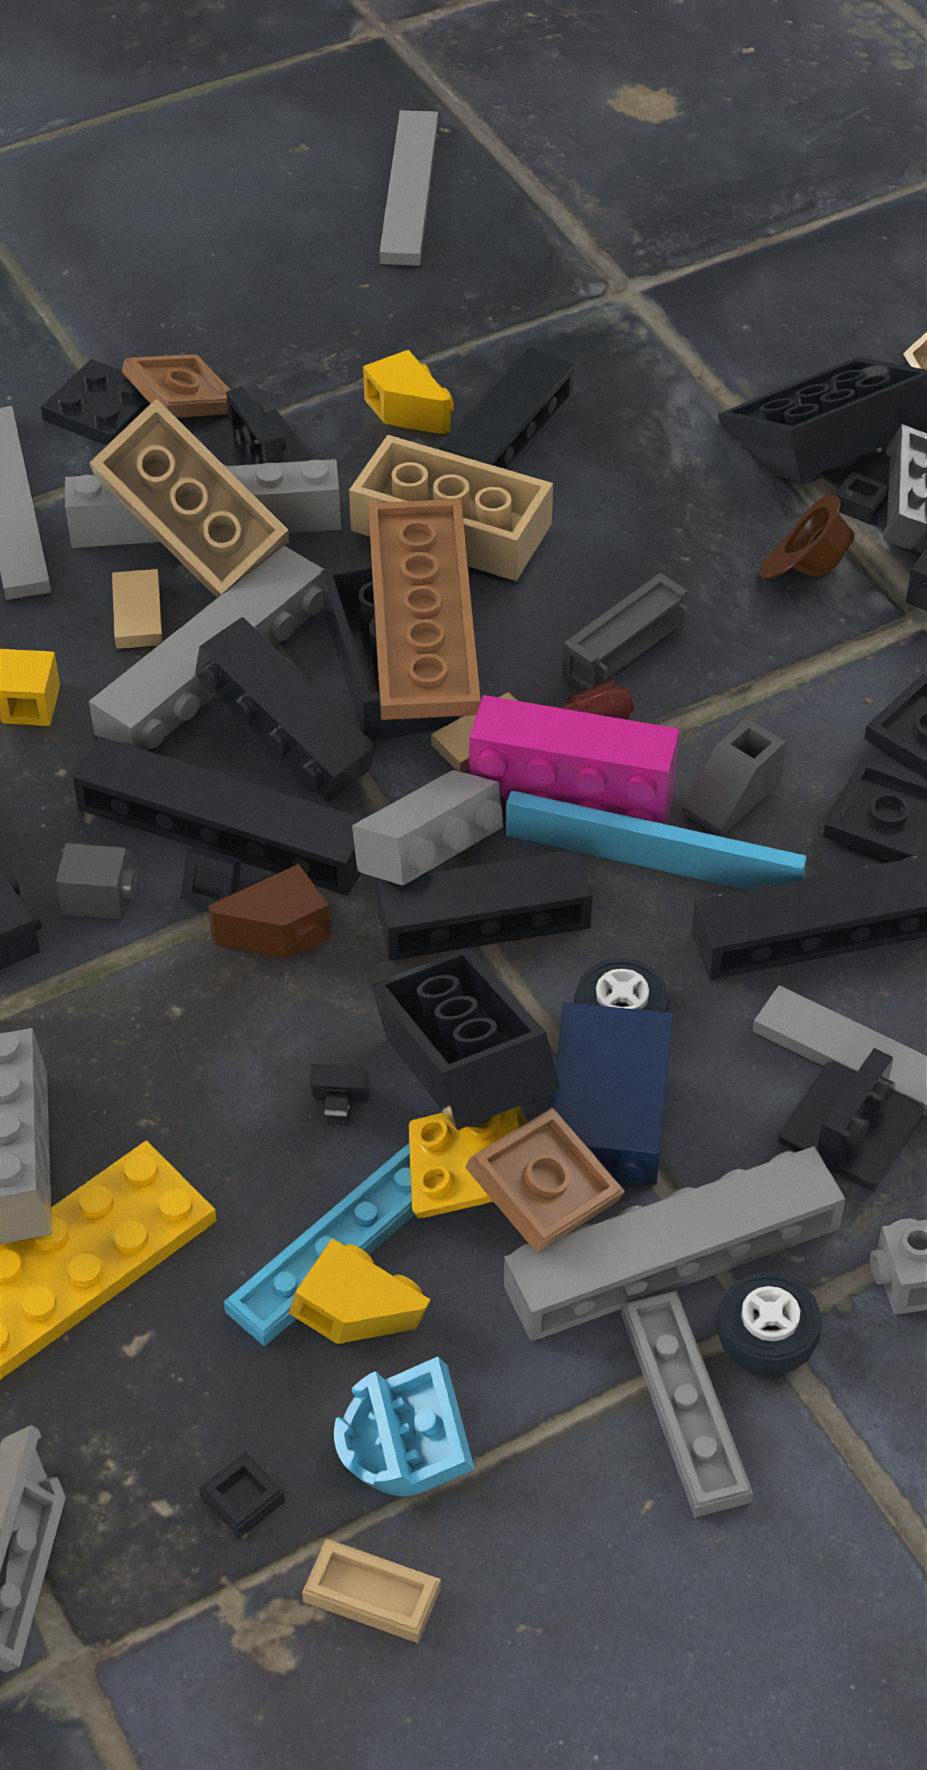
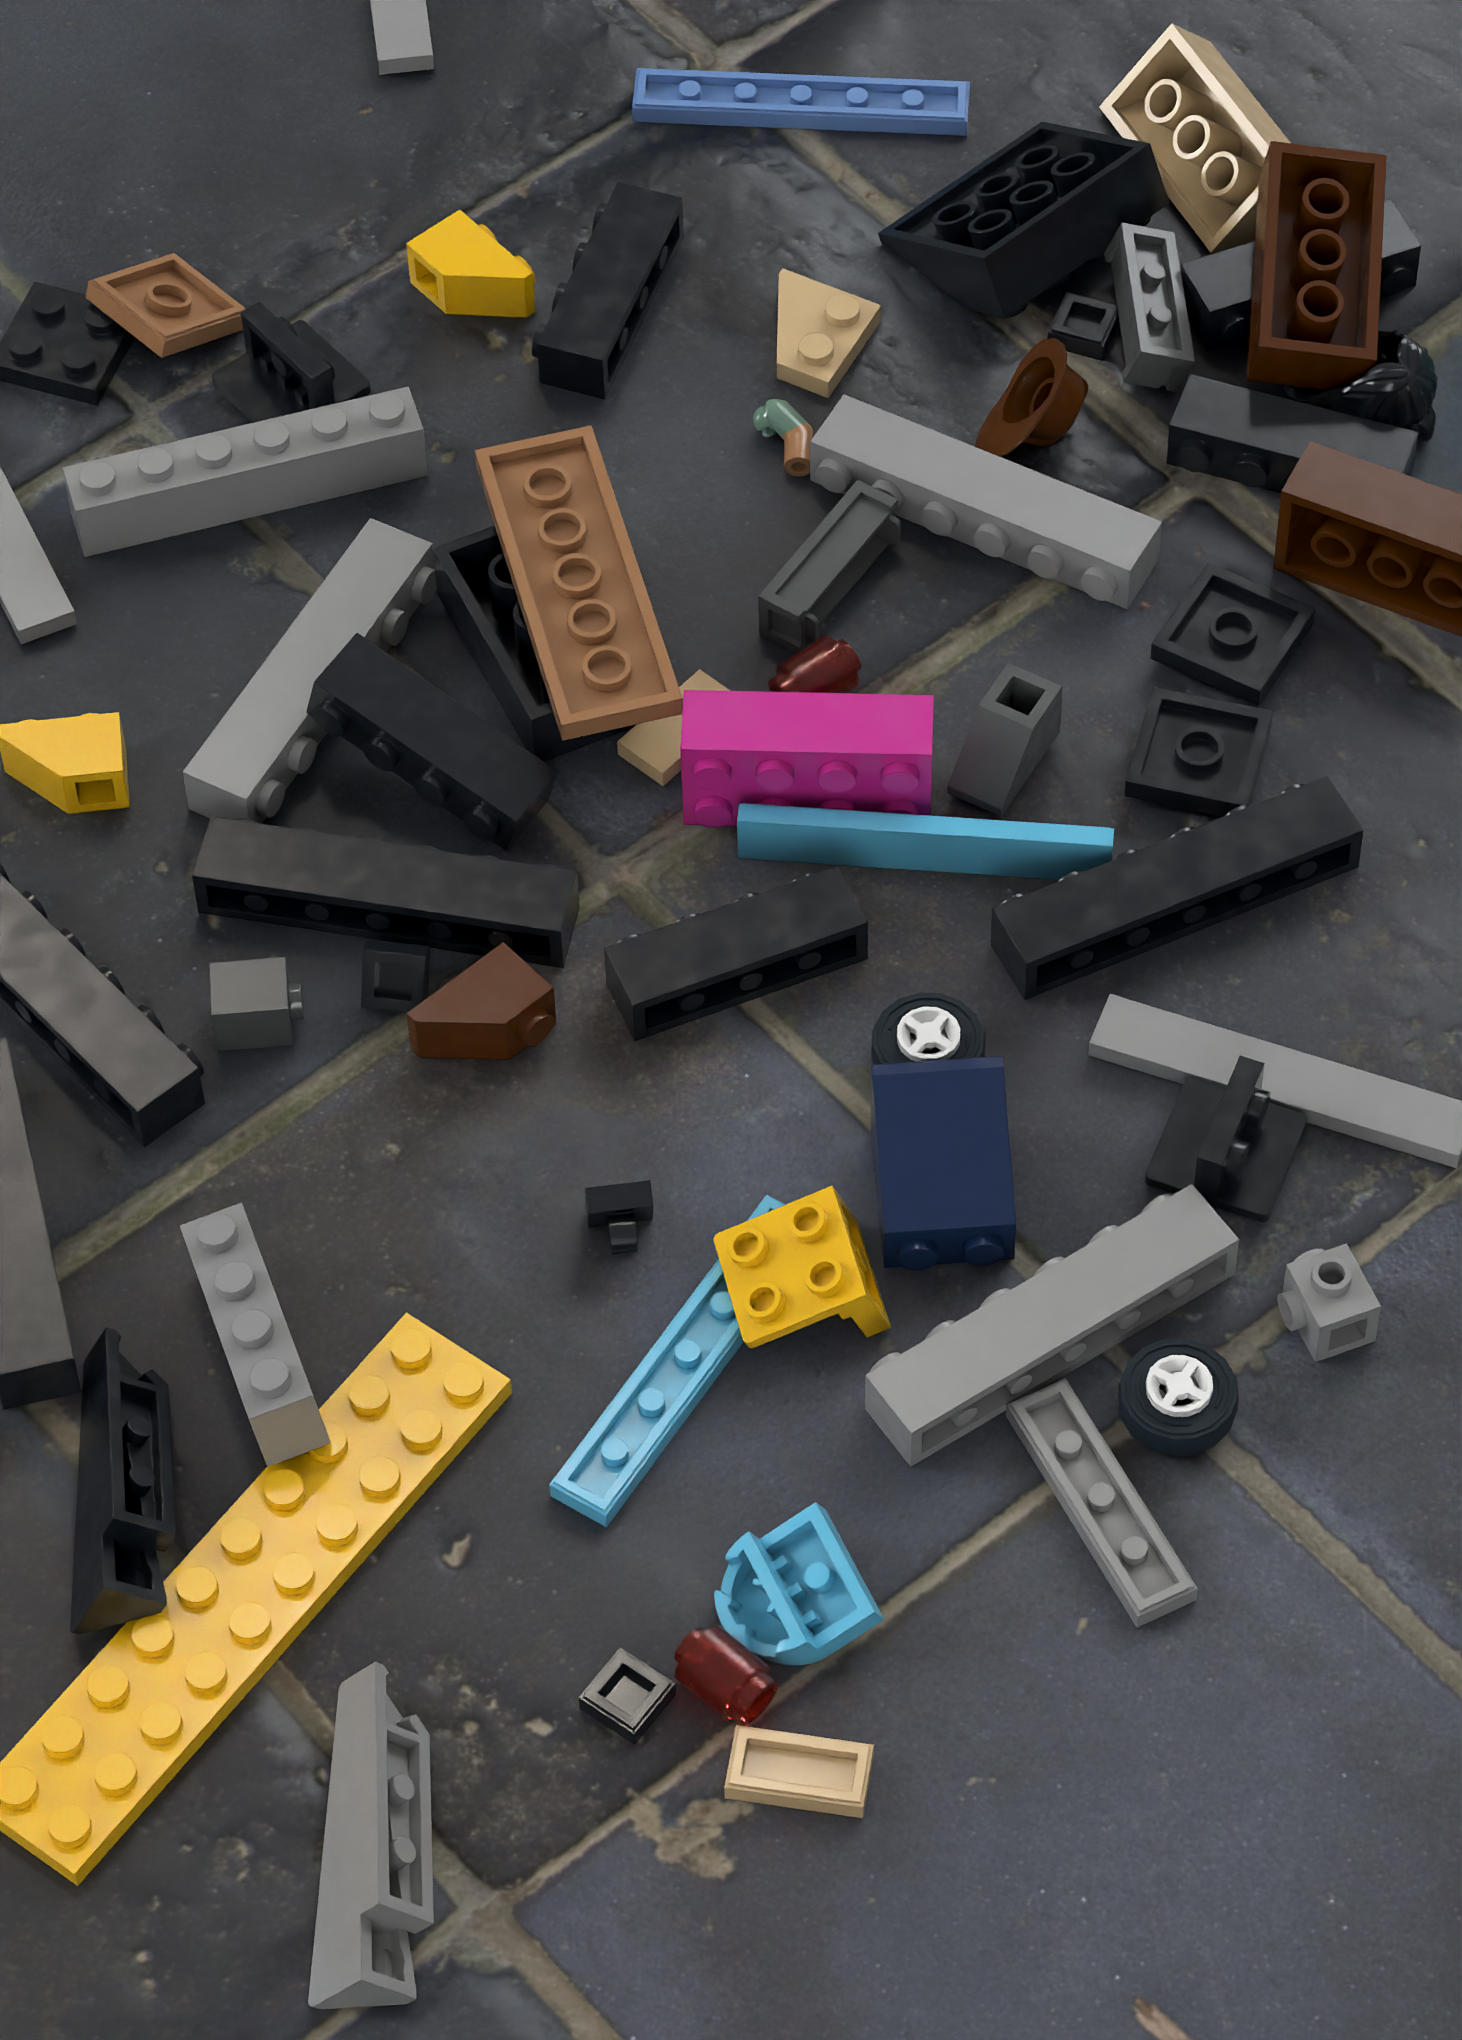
camera: 10 degrees left, 5 degrees up
tan brick [89,398,289,598] -> none
tan tile [112,569,163,649] -> none
yellow slope [289,1238,431,1344] -> none
tan brick [349,435,553,581] -> none
light grey brick [352,770,503,885] -> none
black brick [371,947,560,1130] -> none
medium nougat tile [465,1108,625,1253] -> none
none -> medium blue tile [632,68,970,136]
none -> clear red brick [674,1625,778,1726]
none -> arm [753,399,813,477]
none -> tan wing [777,268,881,398]
none -> light grey brick [810,394,1162,609]

